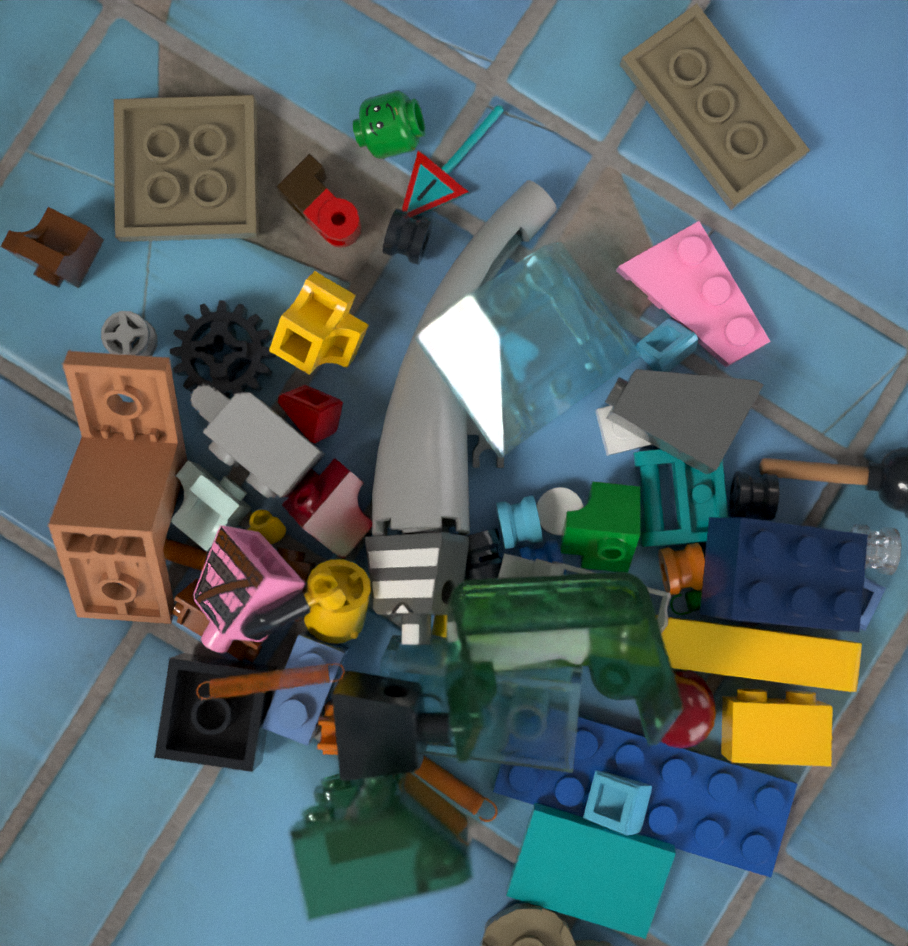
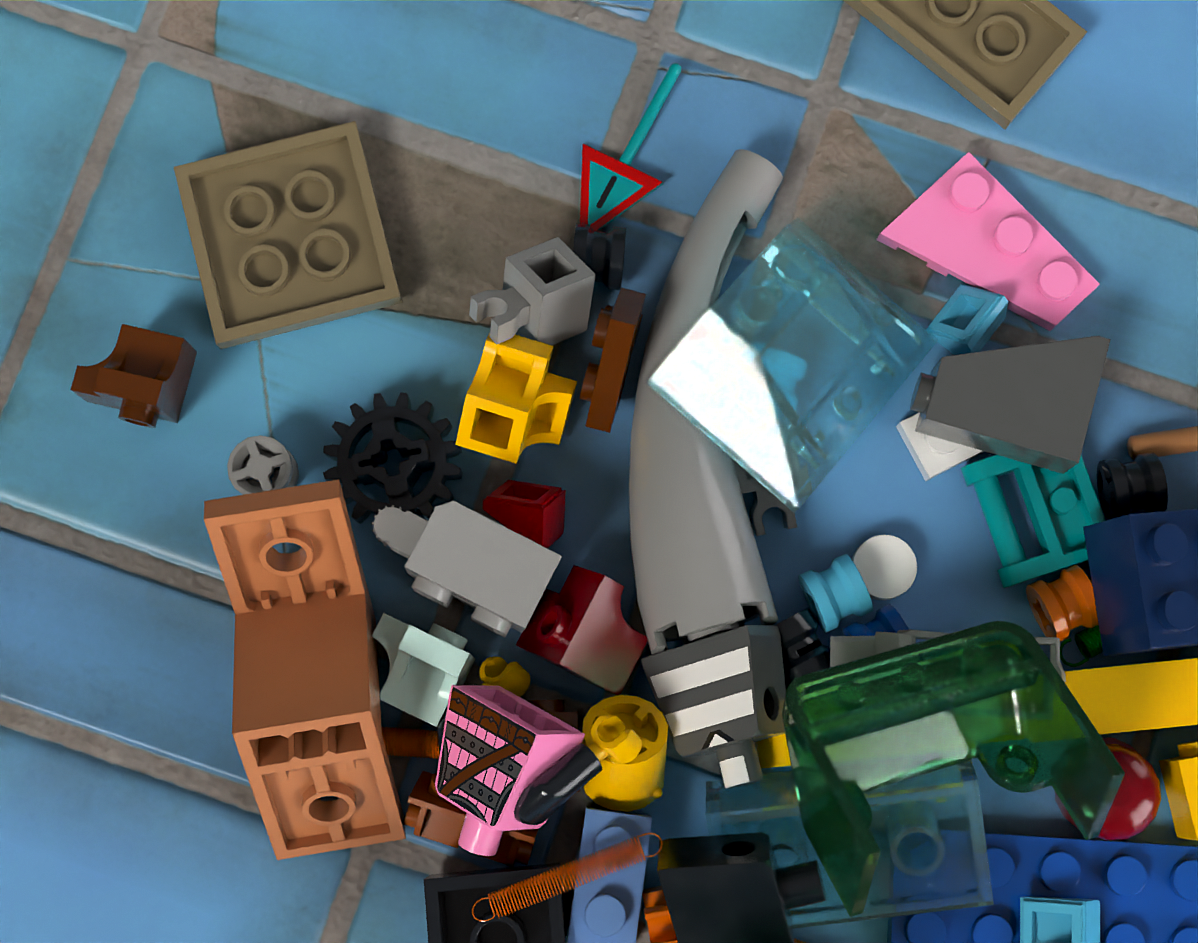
camera: 20 degrees left, 5 degrees down
leg [276,153,361,248] -> none
green head [353,90,425,159] -> none
green brick [560,481,640,573] -> none
none -> light grey brick [469,237,595,345]
none -> reddish brown hinge [580,287,646,433]

